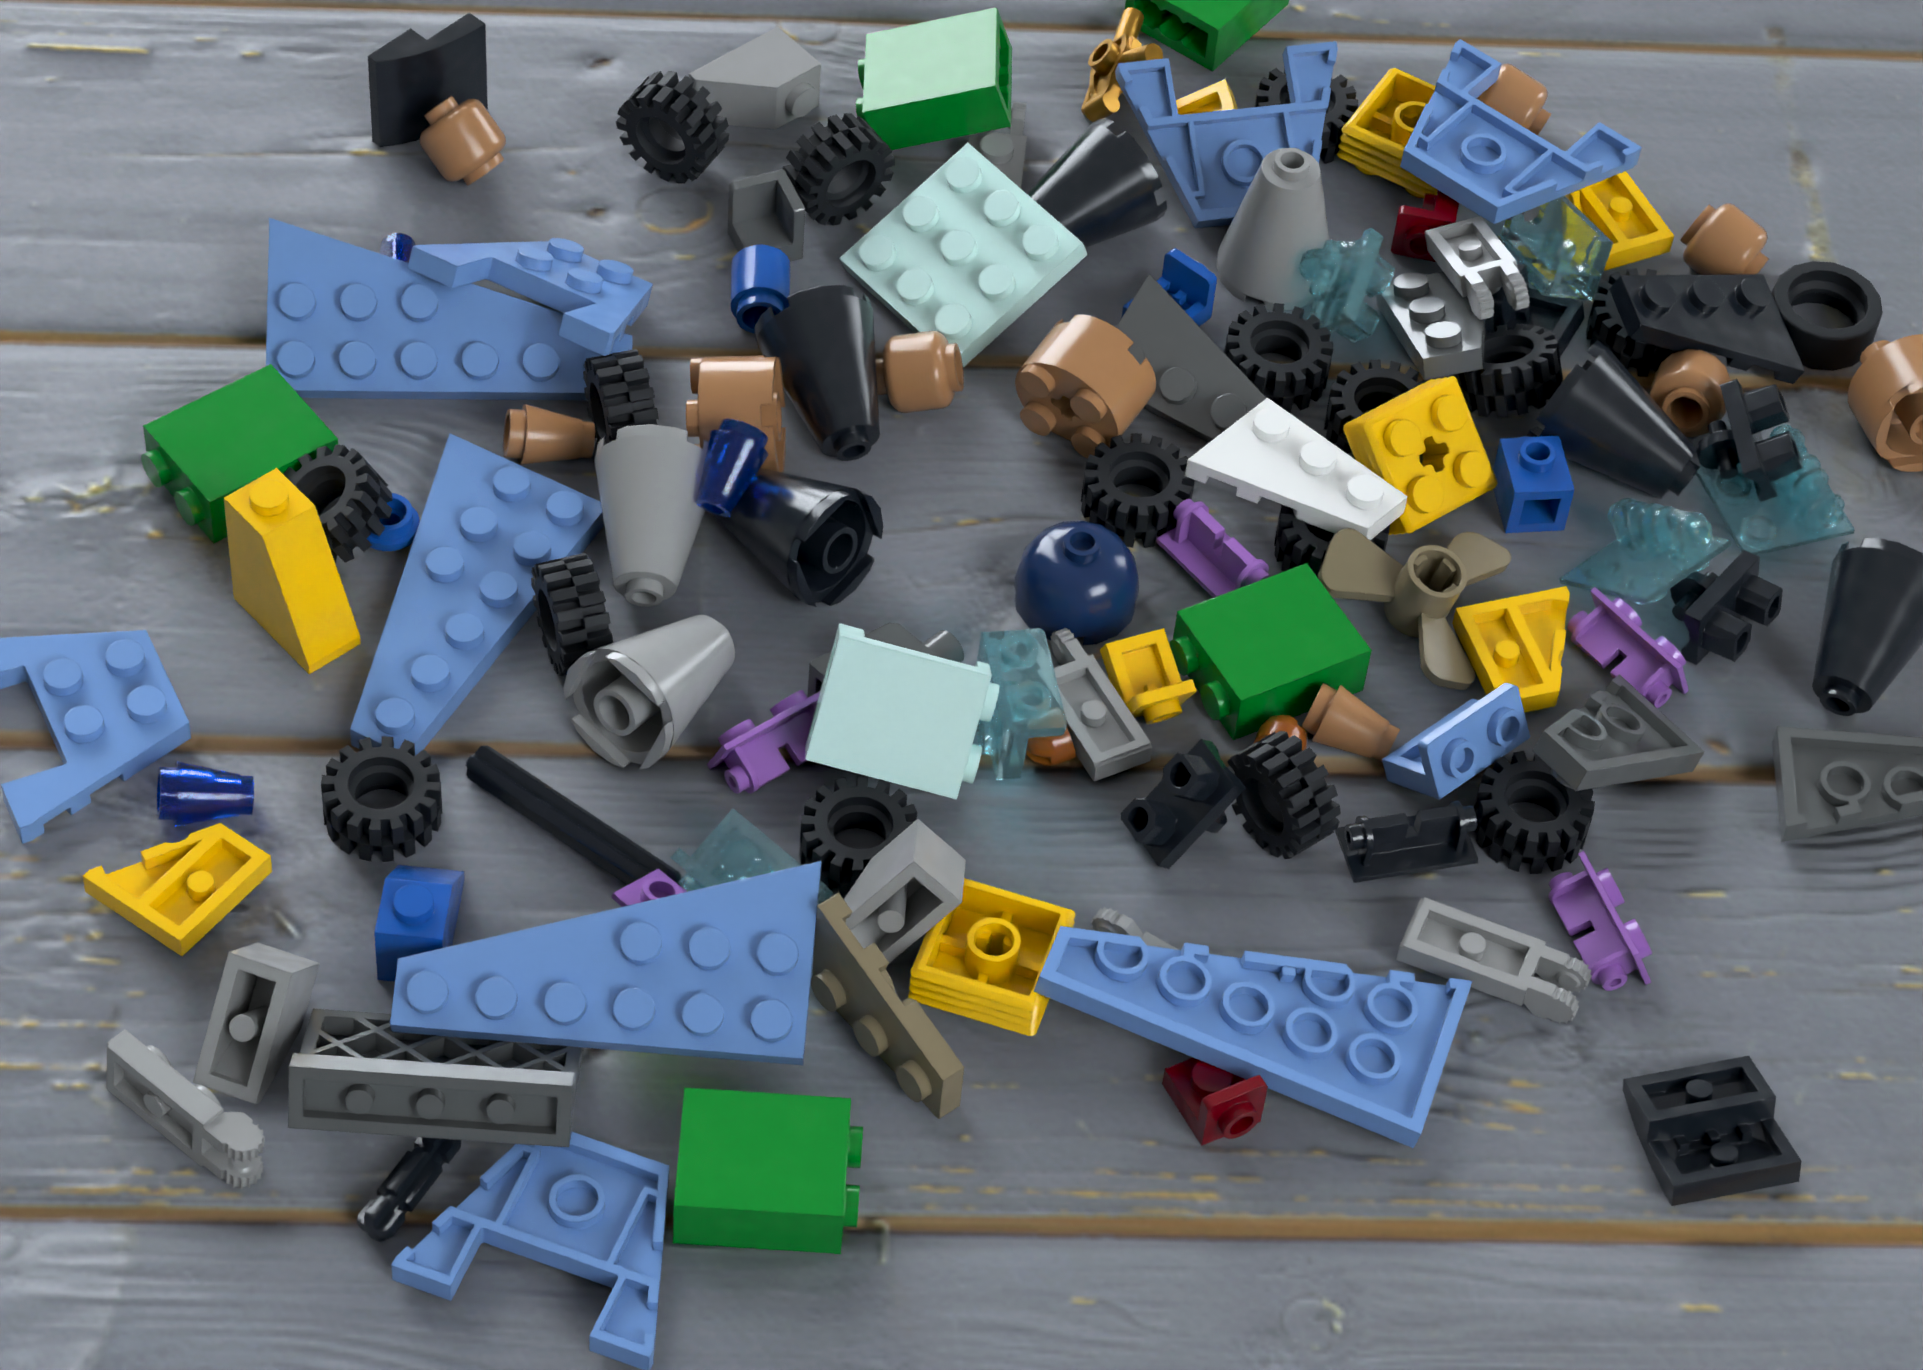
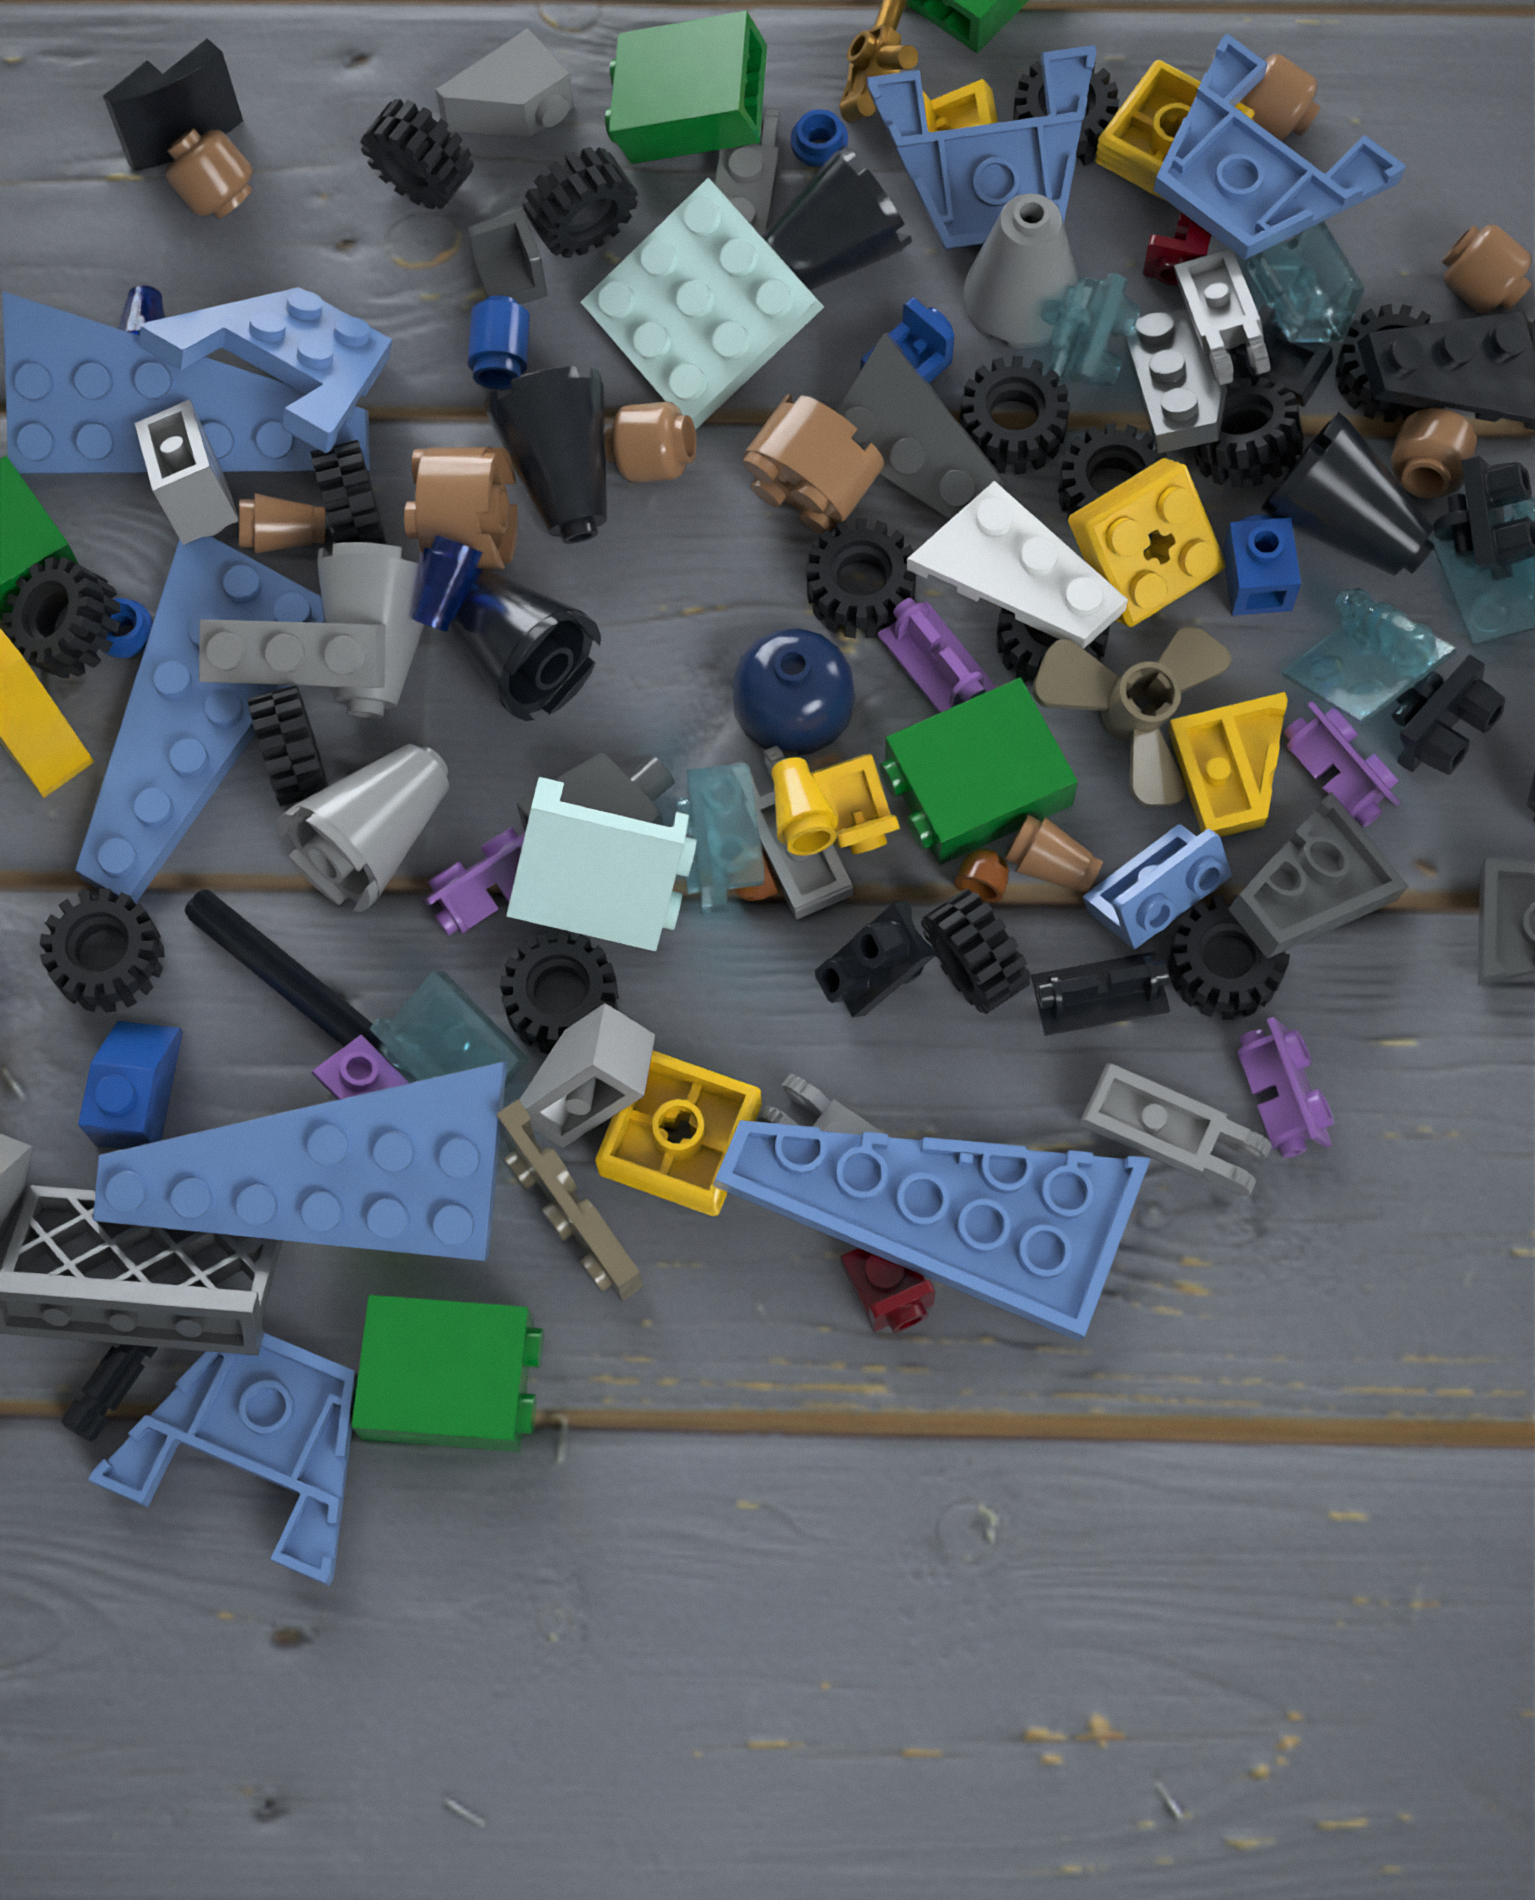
camera: 10 degrees right, 20 degrees up
yellow wing [1565,171,1674,280] -> none
black slope [1623,1056,1802,1206] -> none
none -> light grey slope [135,399,239,545]
none -> light grey plate [199,619,386,688]
none -> yellow cone [771,757,838,856]
none -> blue plate [791,109,848,167]

